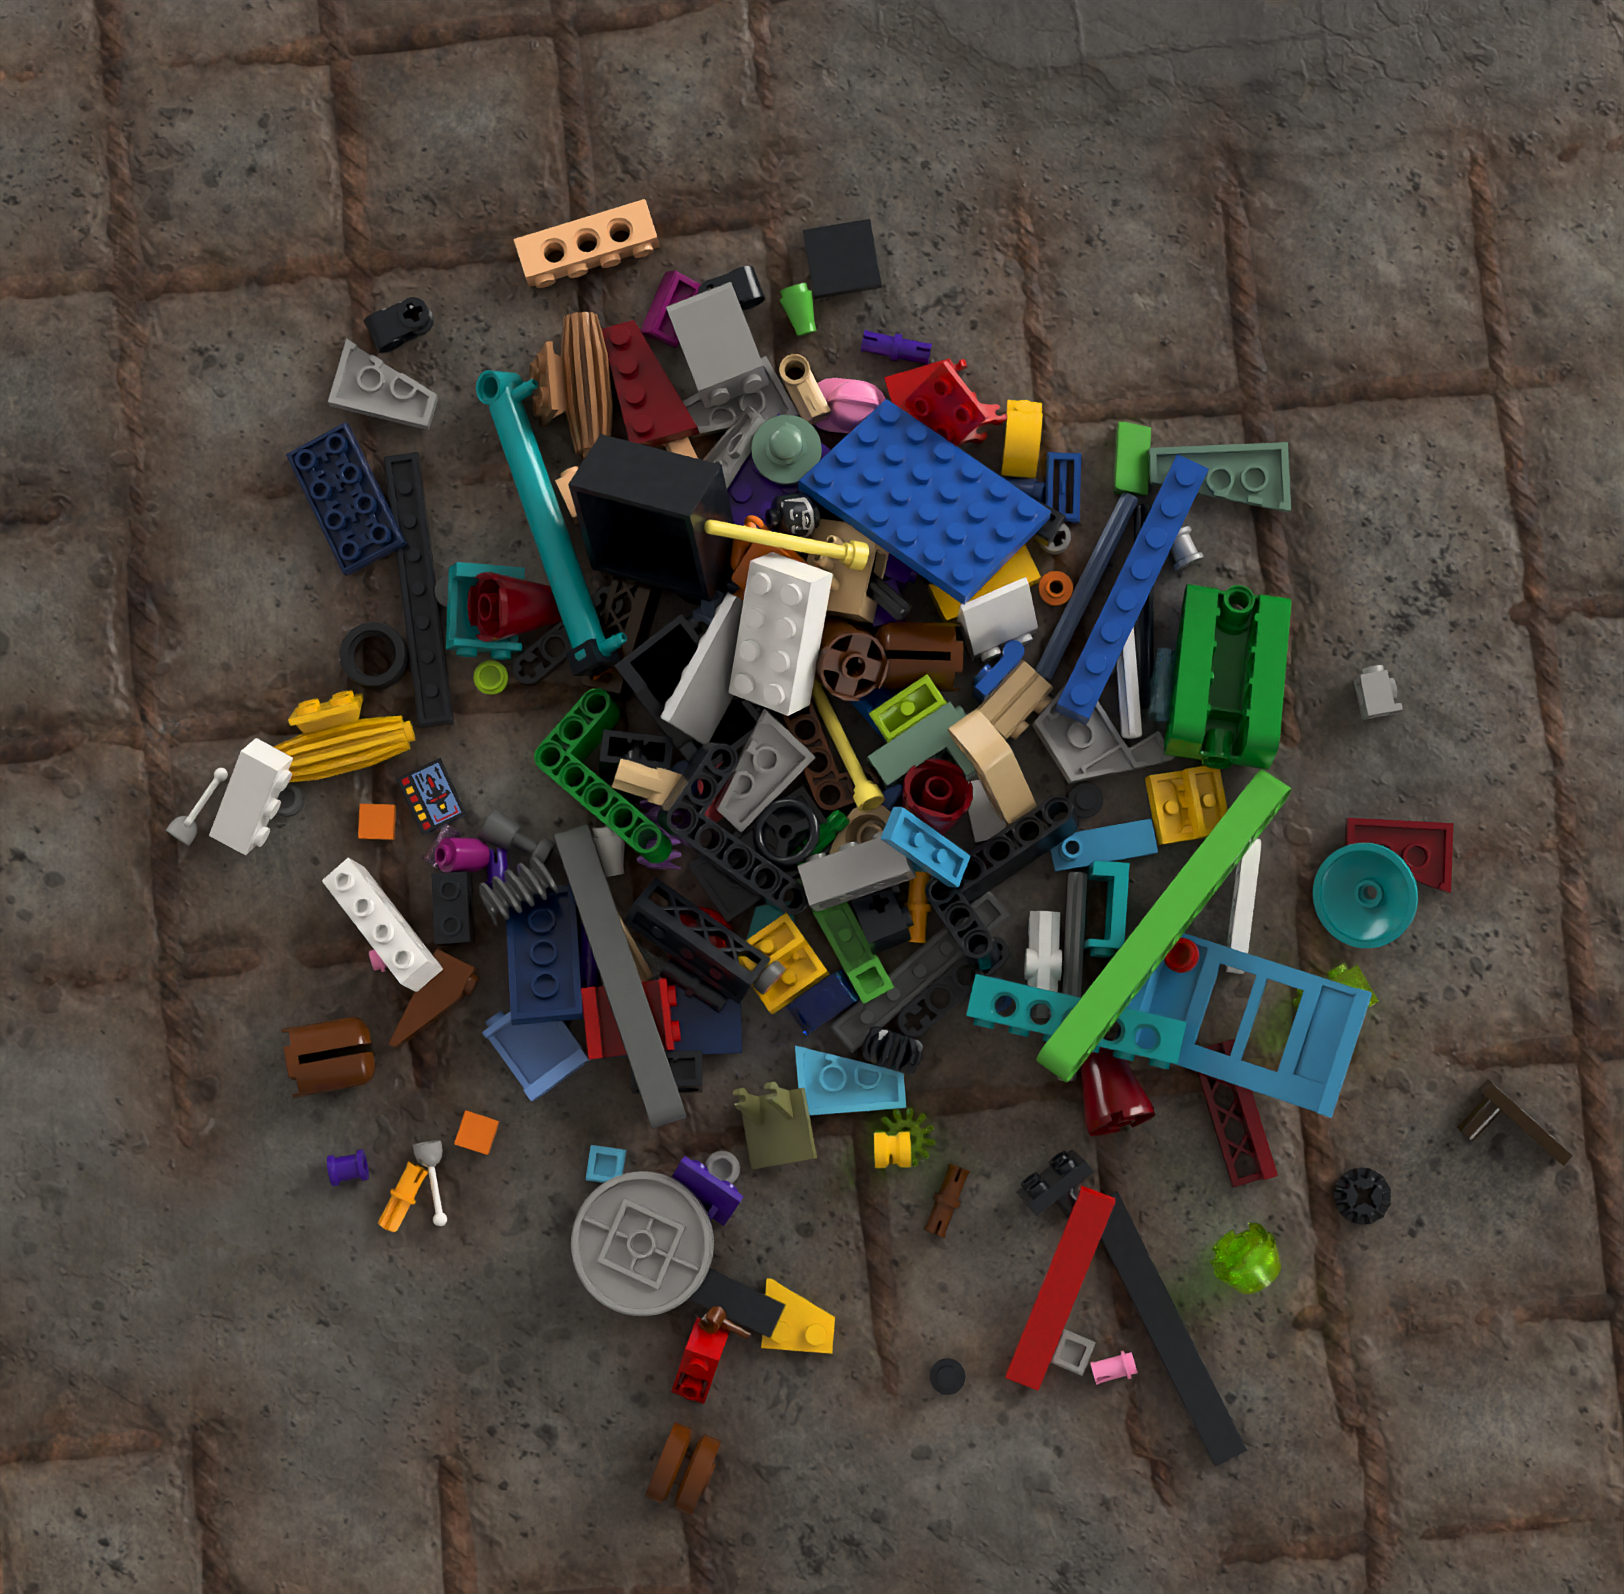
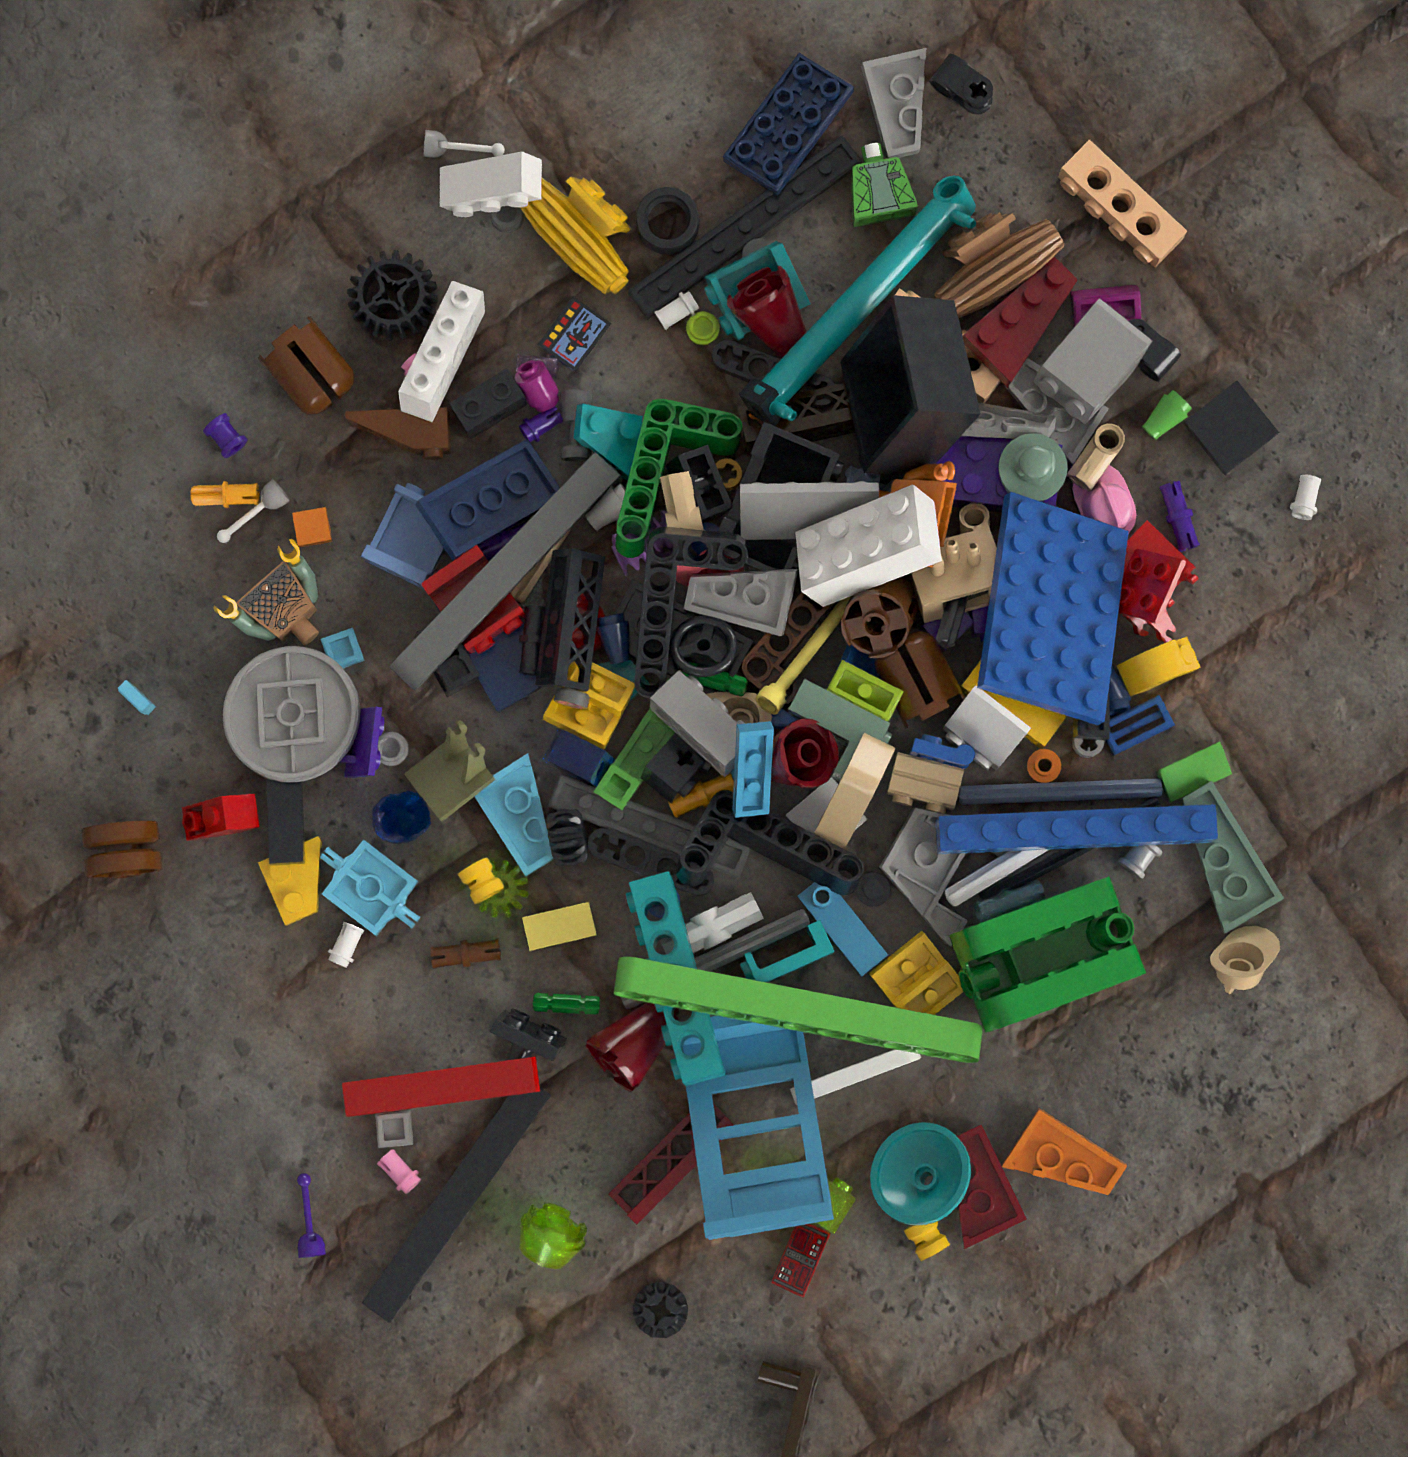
camera: 60 degrees right, 0 degrees up
orange tile [358,803,396,840] -> none
dark grey piece [479,856,559,926] -> none
reddish brown hand [699,1306,751,1339] -> none
light yellow piece [704,520,869,571] -> none
black head [765,493,820,538] -> none
black plate [930,1358,965,1395] -> none
red plate [1164,937,1199,973] -> none
light grey brick [1354,665,1403,720] -> none
none -> medium azure tile [118,680,156,715]
none -> torso [213,539,319,646]
none -> dark purple hinge [297,1173,326,1258]
none -> medium azure plate [320,840,420,936]
none -> white pin [328,922,364,968]
none -> black gear [347,250,438,341]
none -> clear blue hair [371,790,431,844]
none -> light yellow tile [522,902,597,951]
none -> green axle [533,993,600,1015]
none -> teal wing [573,404,643,481]
none -> dark blue cone [596,613,630,664]
none -> white pin [655,291,699,330]
none -> pearl gold bush [716,458,742,491]
none -> slope [771,1224,831,1298]
none -> torso [851,143,918,227]
none -> yellow wheel [903,1221,950,1261]
none -> orange wing [1002,1108,1127,1195]
none -> tan piece [1210,926,1280,994]
none -> white pin [1290,475,1321,520]

